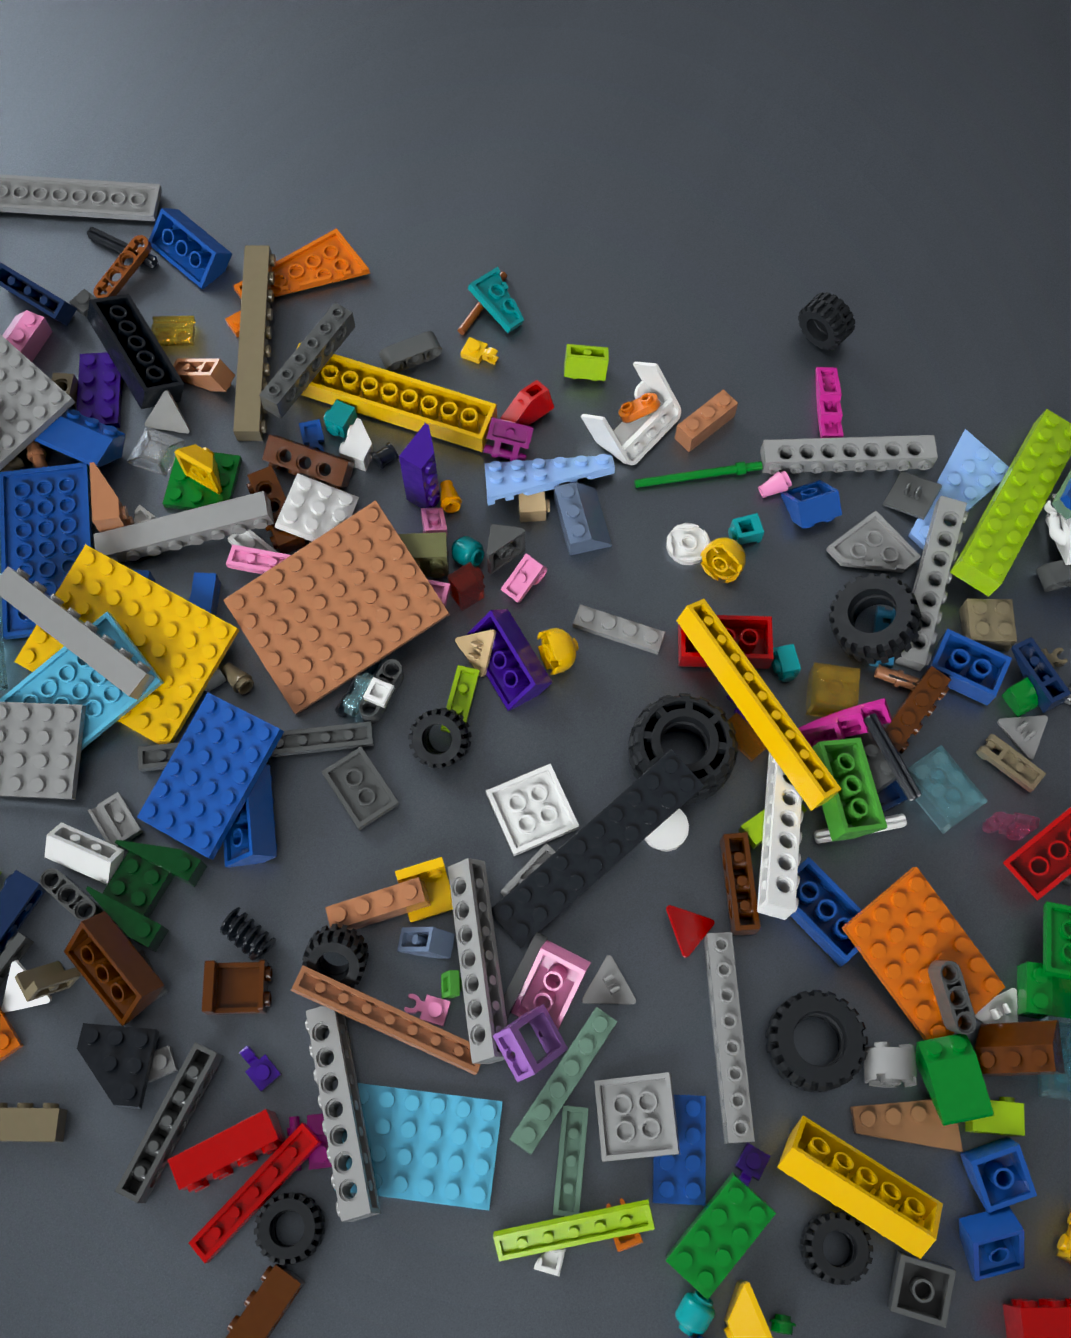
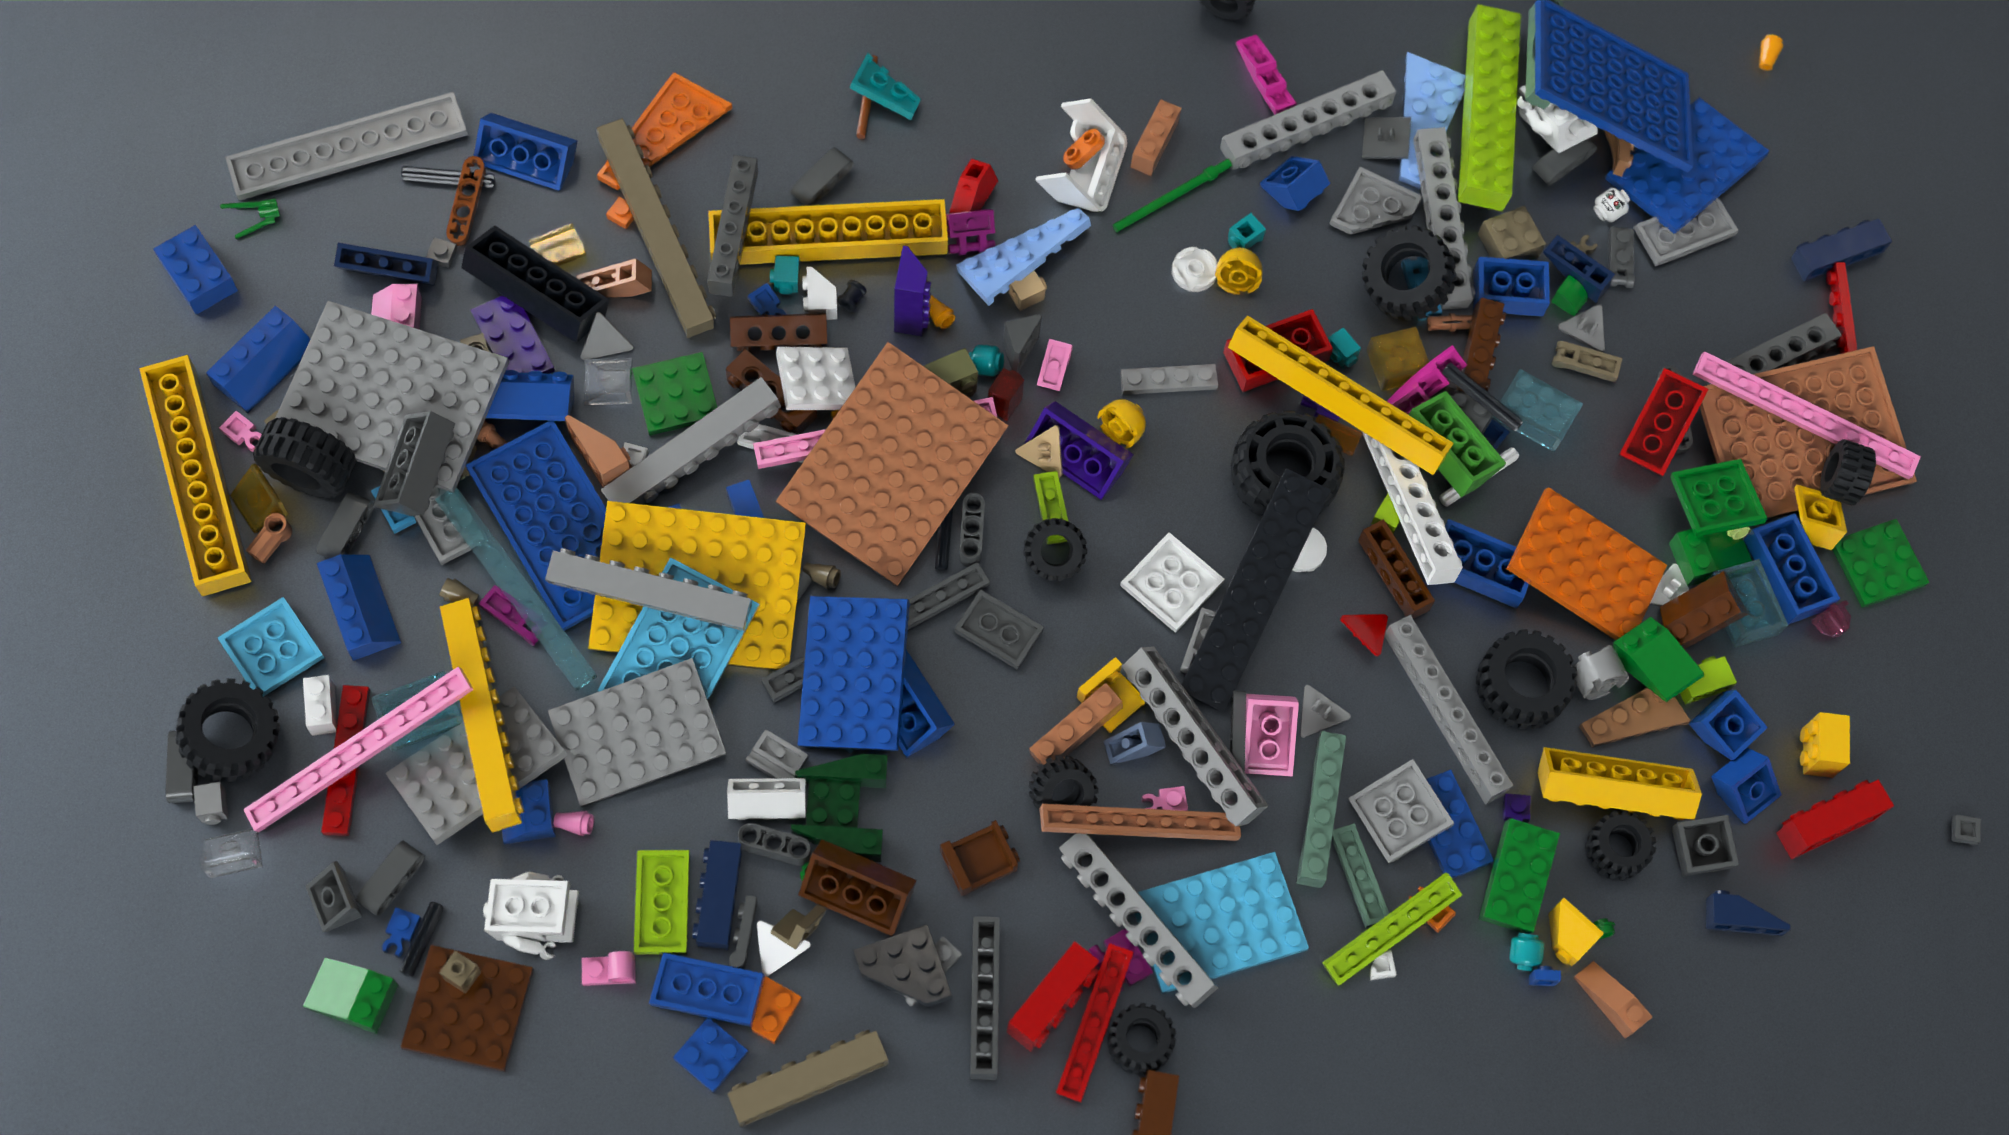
camera: 30 degrees left, 0 degrees up
yellow slope [174,444,222,495] -> none
black piece [220,907,276,960] -> none
dark purple plate [239,1046,282,1092] -> none
clear light blue plate [343,672,375,717] -> none
white tile [363,677,395,708] -> none
bright pink plate [421,508,447,535] -> none
bright green plate [441,970,462,999] -> none
yellow plate [460,337,499,365] -> none
medium lavender window [493,1004,568,1083] -> none
sand blue slope [554,482,612,556] -> none
lime brick [564,344,609,381] -> none
bright pink cone [758,471,792,498] -> none
dark grey beam [928,960,977,1035] -> none
clear pink plate [982,812,1040,840] -> none

